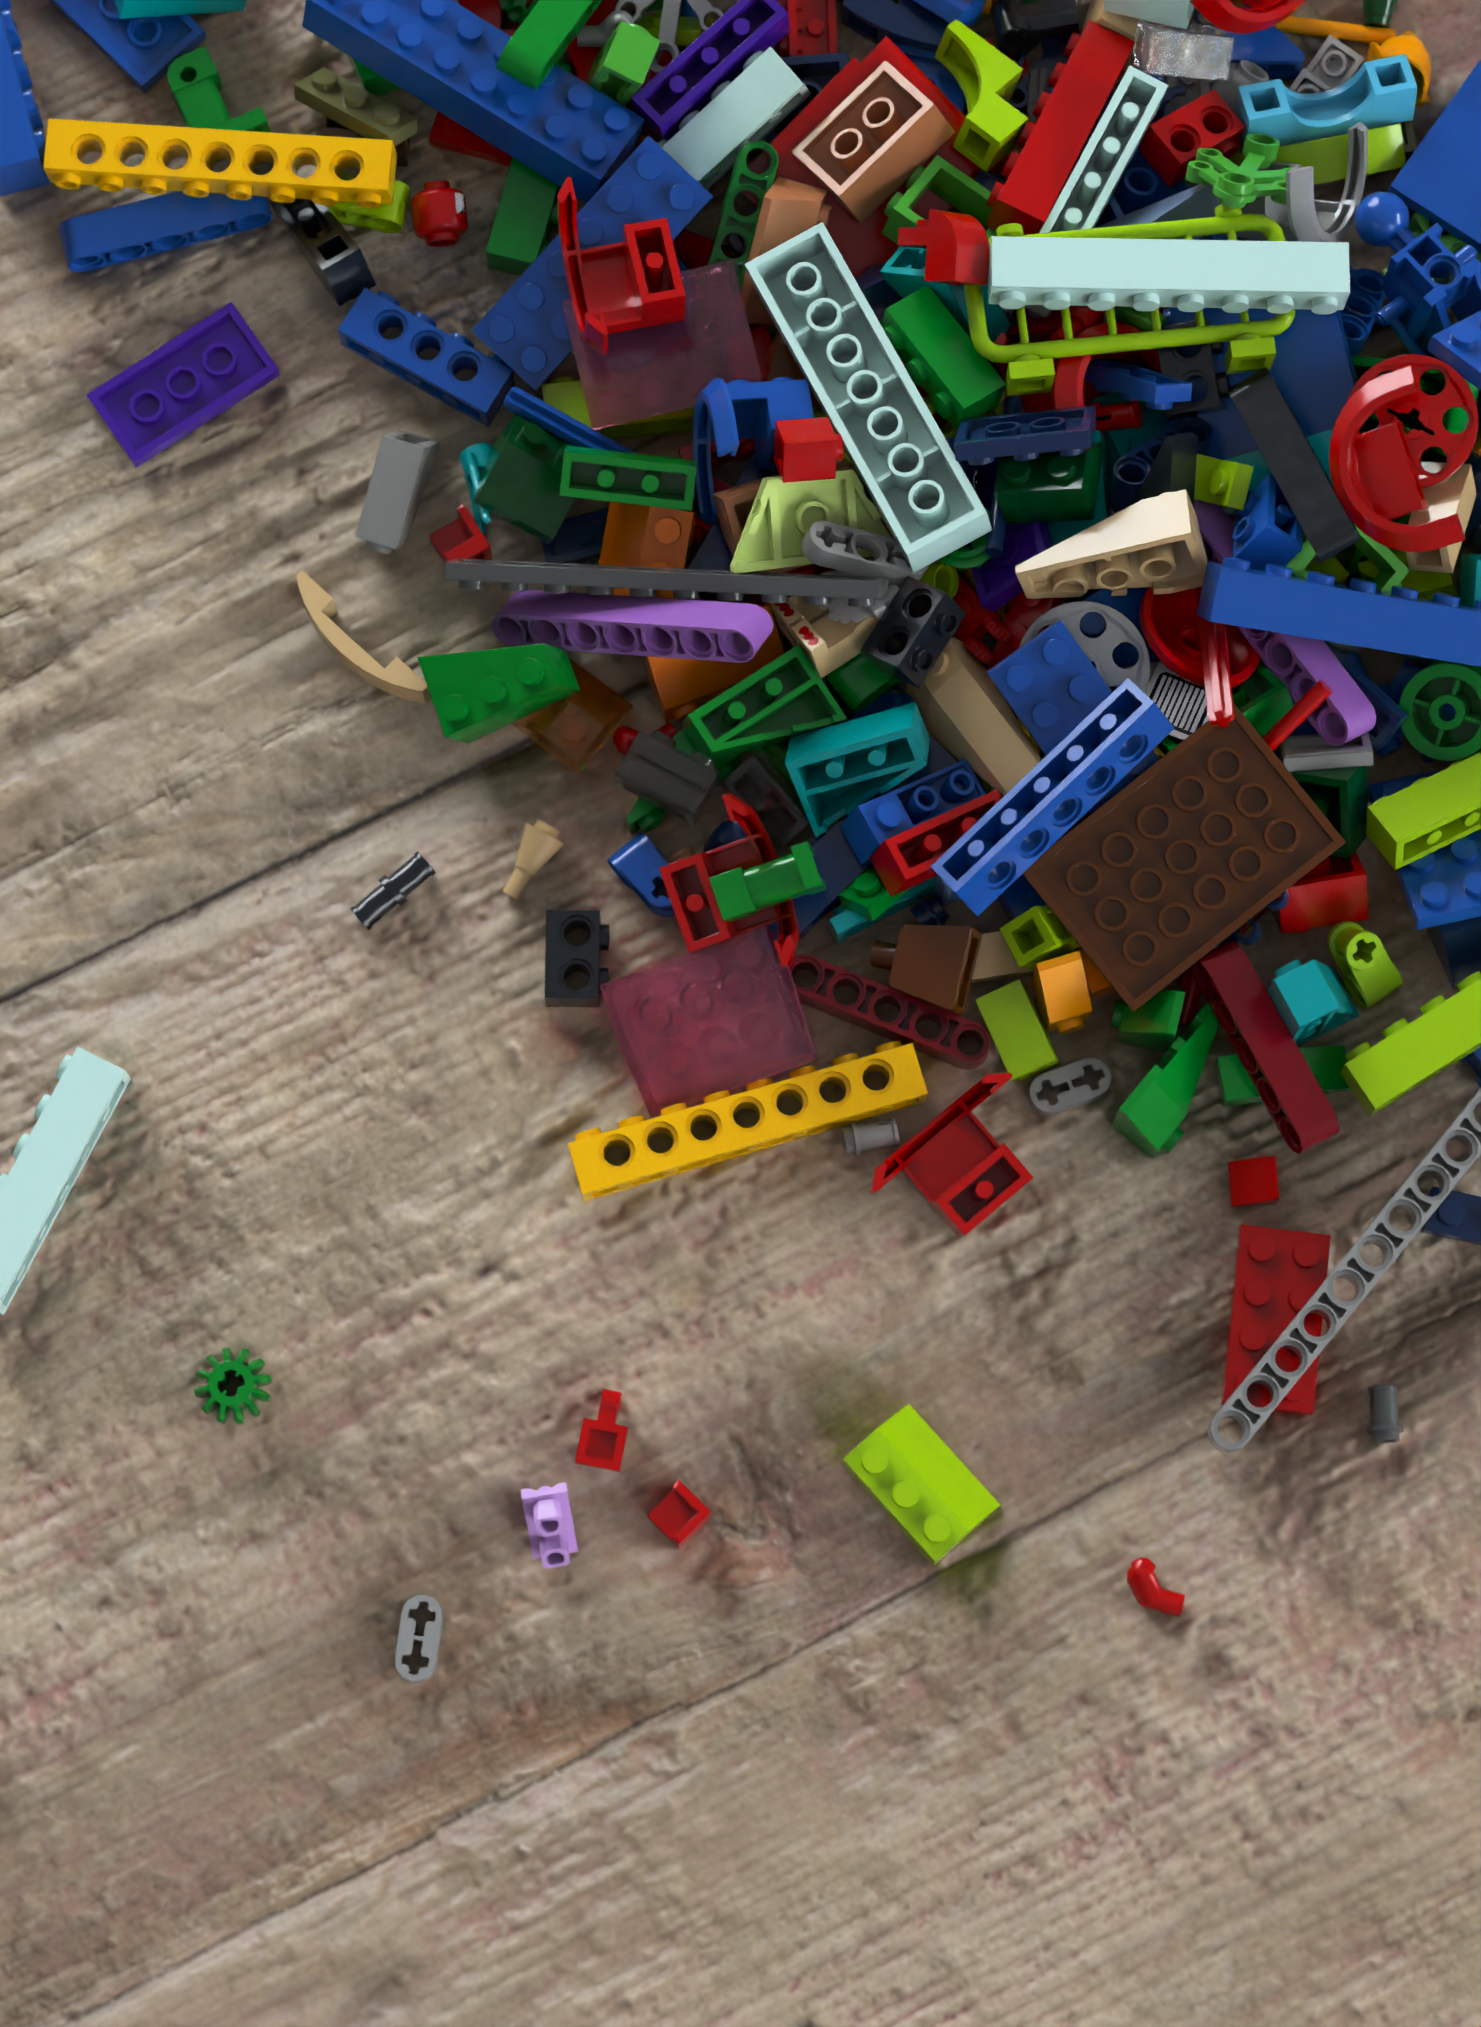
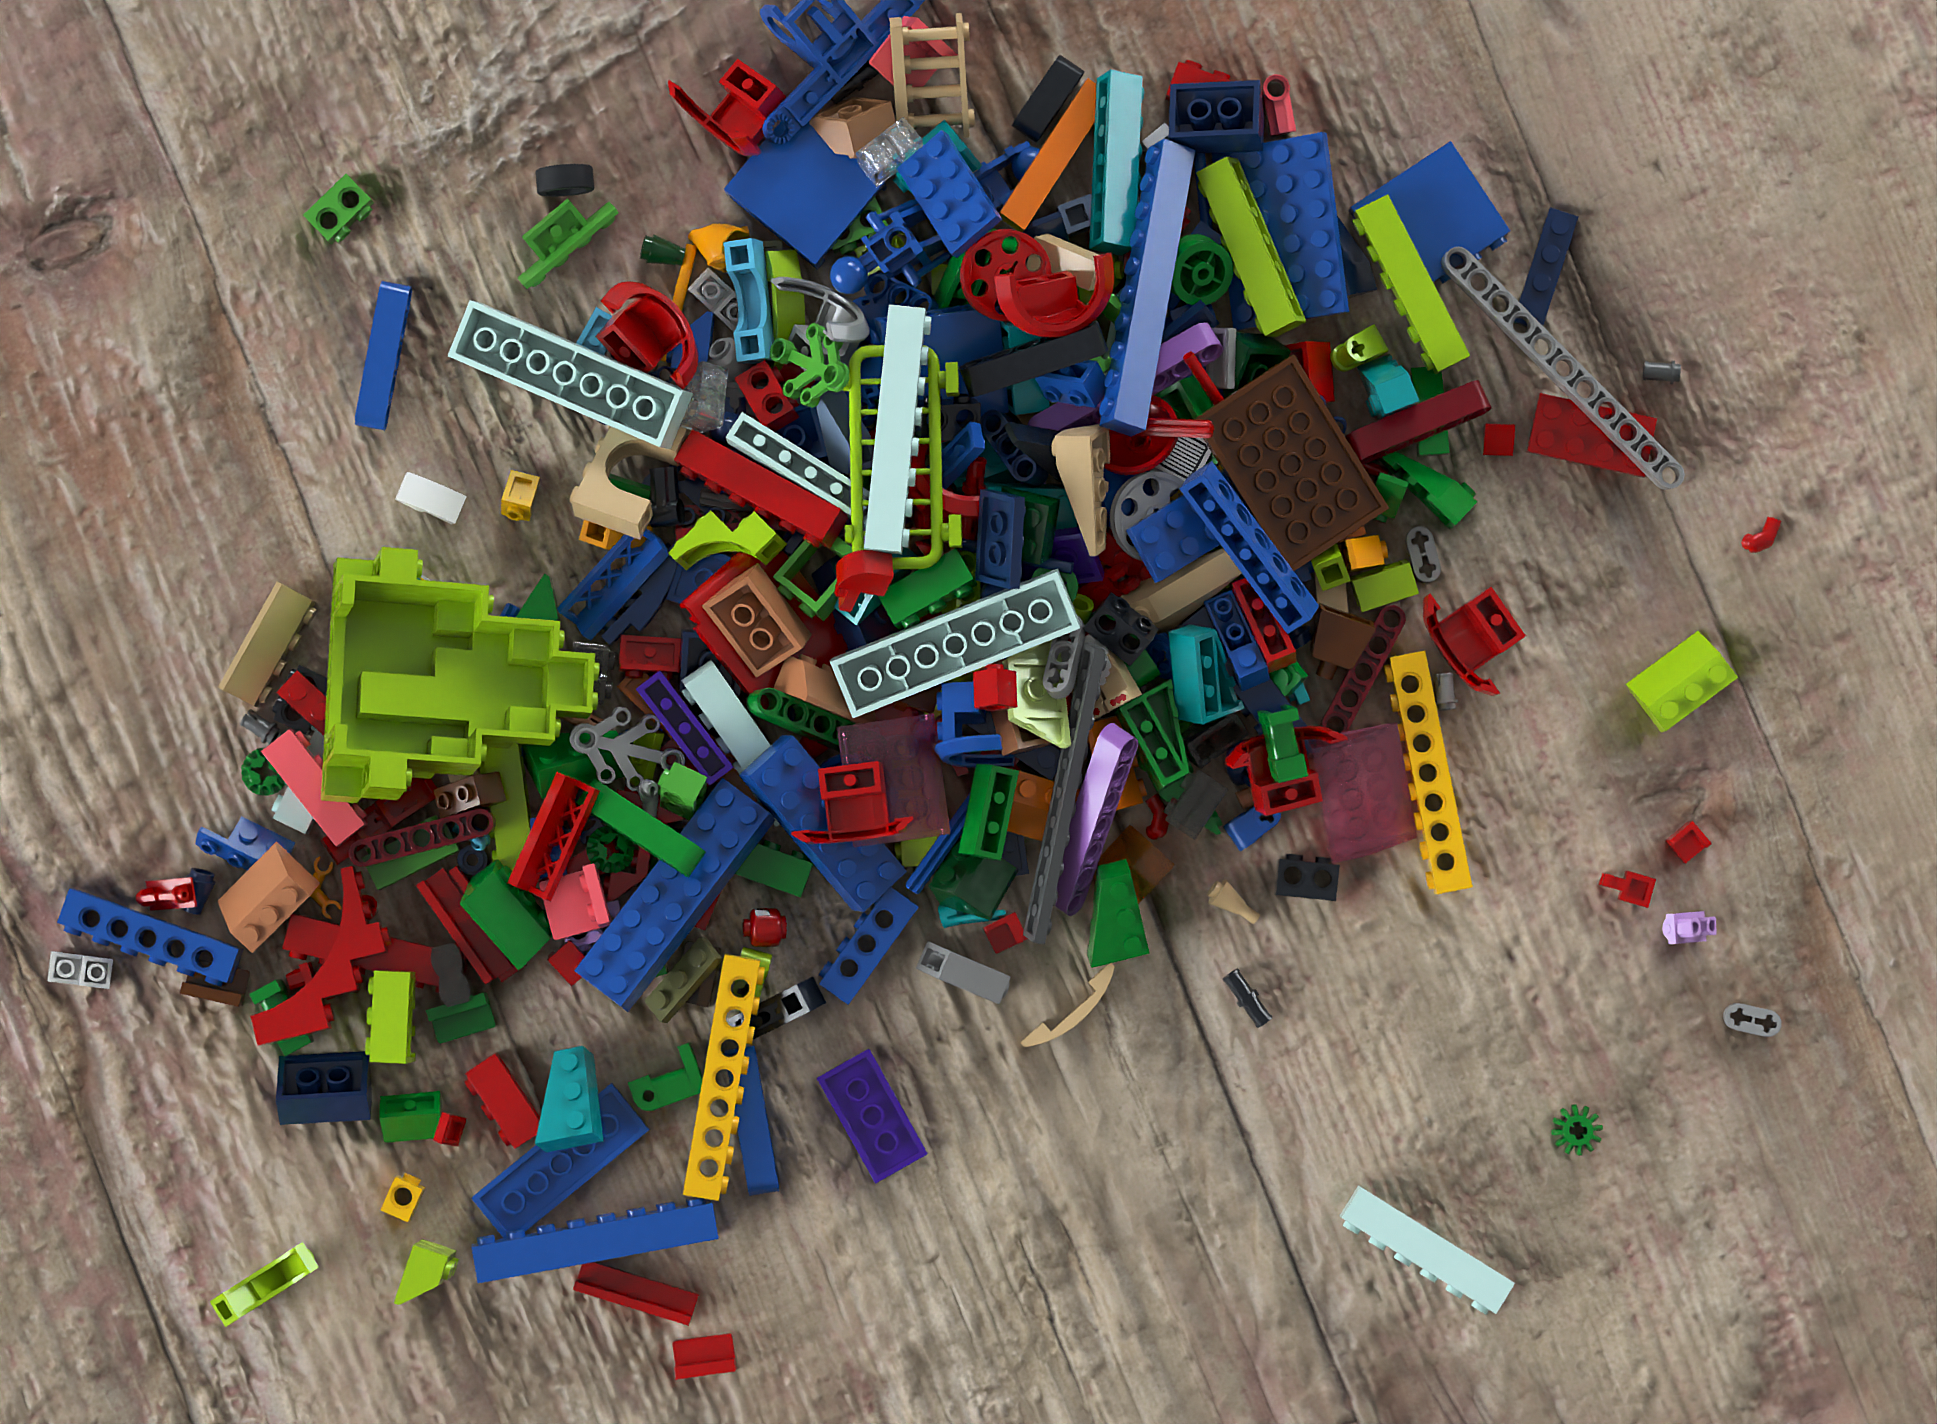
camera: 85 degrees left, 10 degrees up
lime bracket [1194,454,1254,510] -> none

